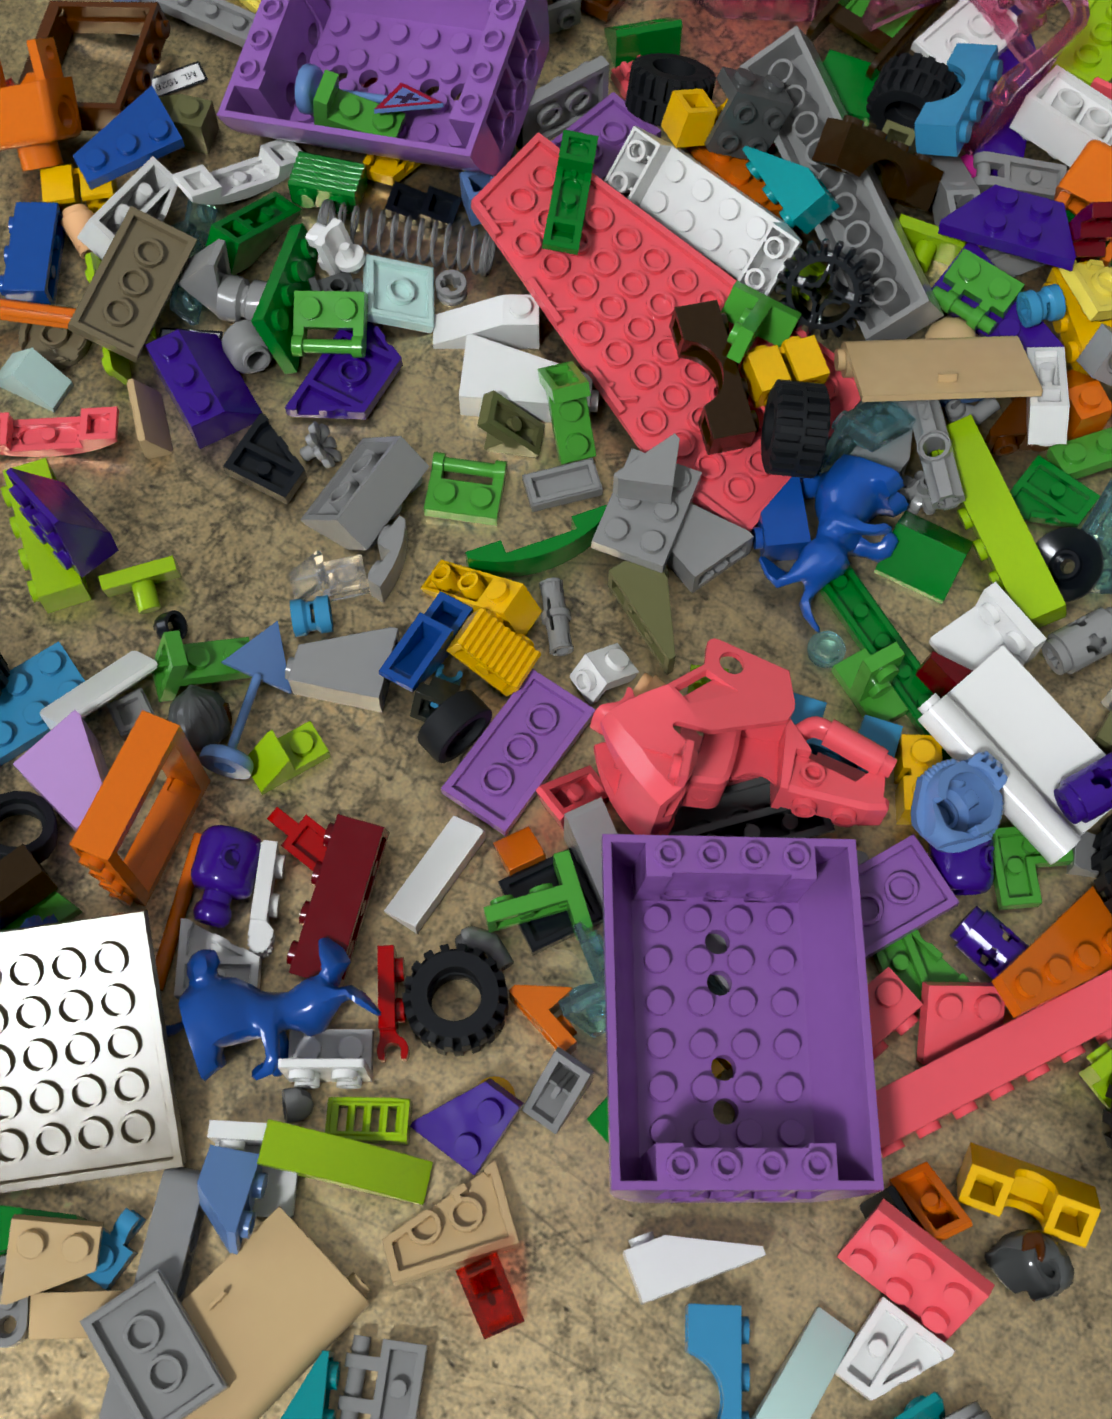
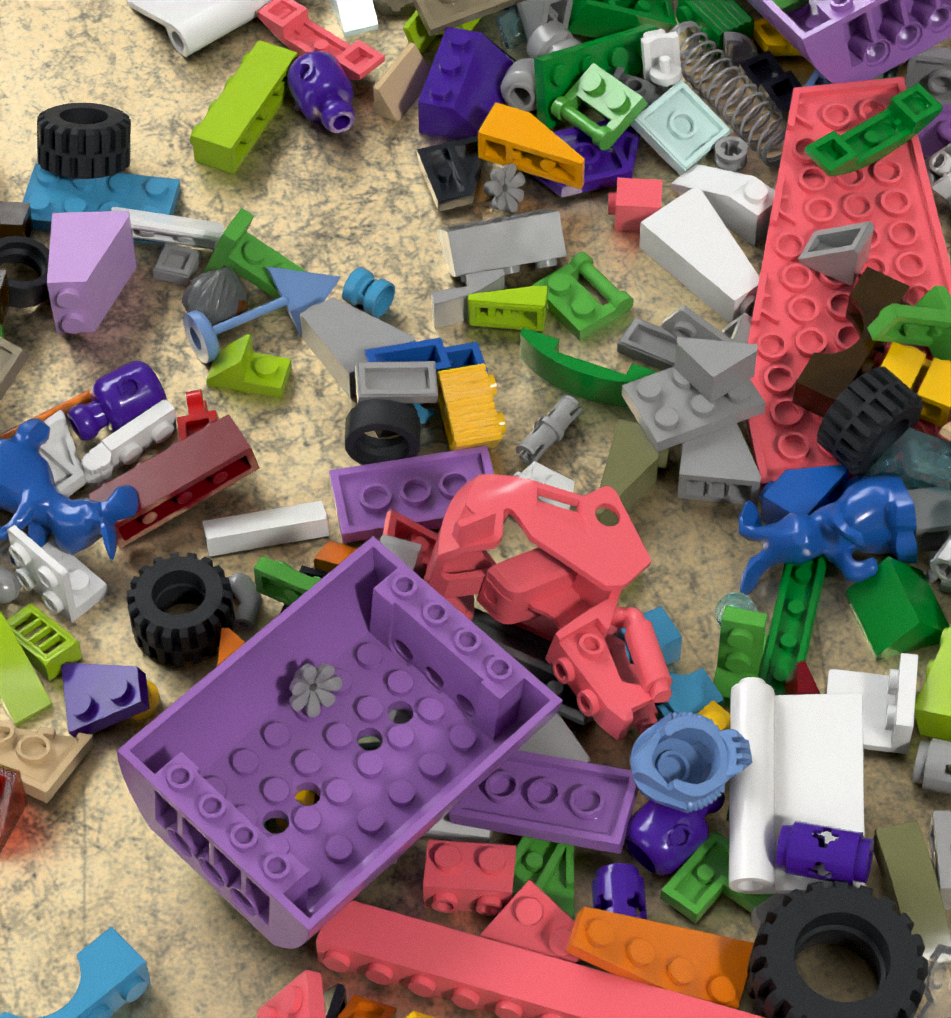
camera: 45 degrees right, 15 degrees down
dark purple slope [6,468,119,578] -> none
orange window [69,710,211,907] -> none
lime tile [98,555,182,614] -> none
black hinge [153,610,188,640] -> none
clear slope [289,550,370,602] -> none
red plate [377,945,410,1063] -> none
yellow slope [420,559,542,636] -> none
olive slope [477,390,545,458] -> none
bright green bracket [538,361,596,465] -> none
white slope [622,1231,766,1305] -> none
none -> dark purple piece [287,51,355,133]
none -> light grey plant [289,663,343,717]
none -> light grey tile [355,361,438,404]
none -> lime slope [468,286,548,331]
none -> light orange slope [478,102,585,189]
none -> coral brick [608,178,663,232]
none -> light grey bracket [661,305,752,344]
none -> light grey tile [722,32,758,67]
none -> light grey slope [798,221,875,286]

